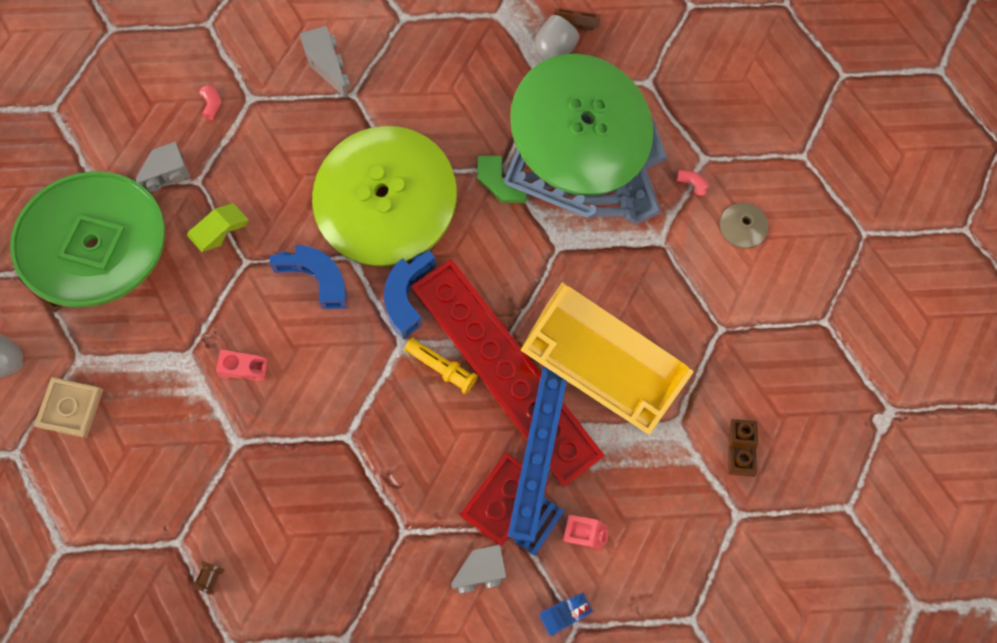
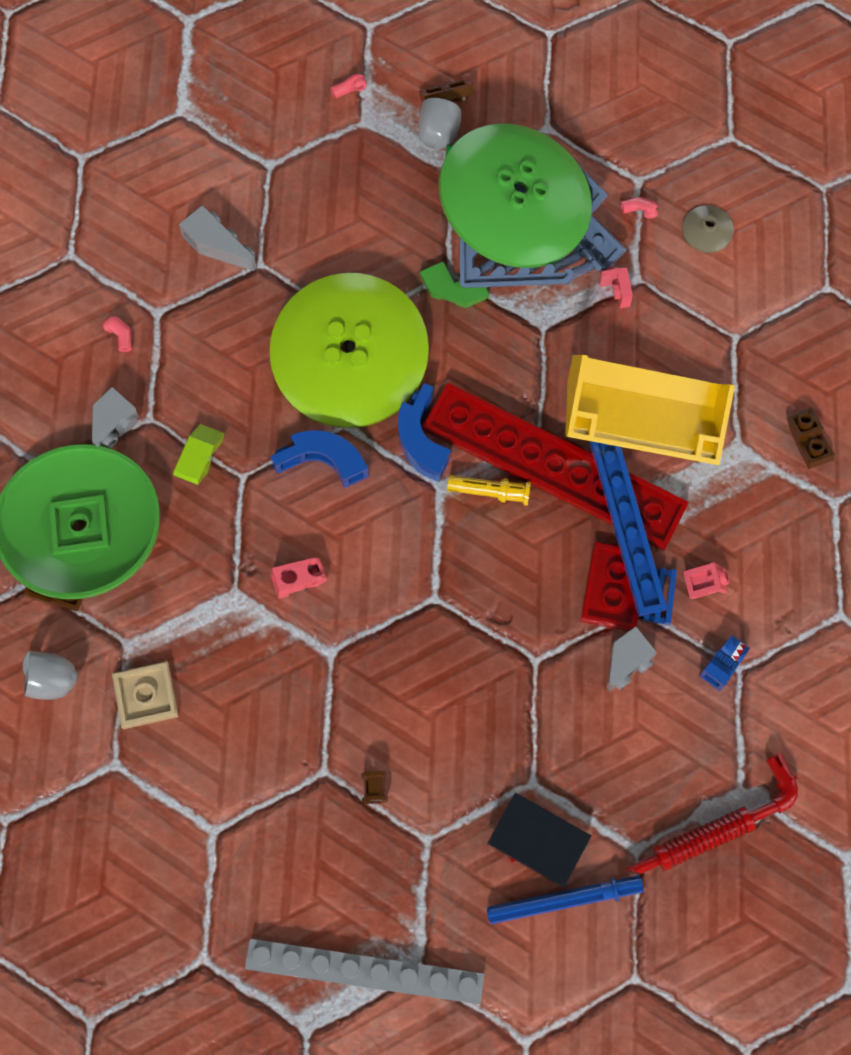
camera: 25 degrees left, 0 degrees up
none -> coral bracket [599,267,633,308]

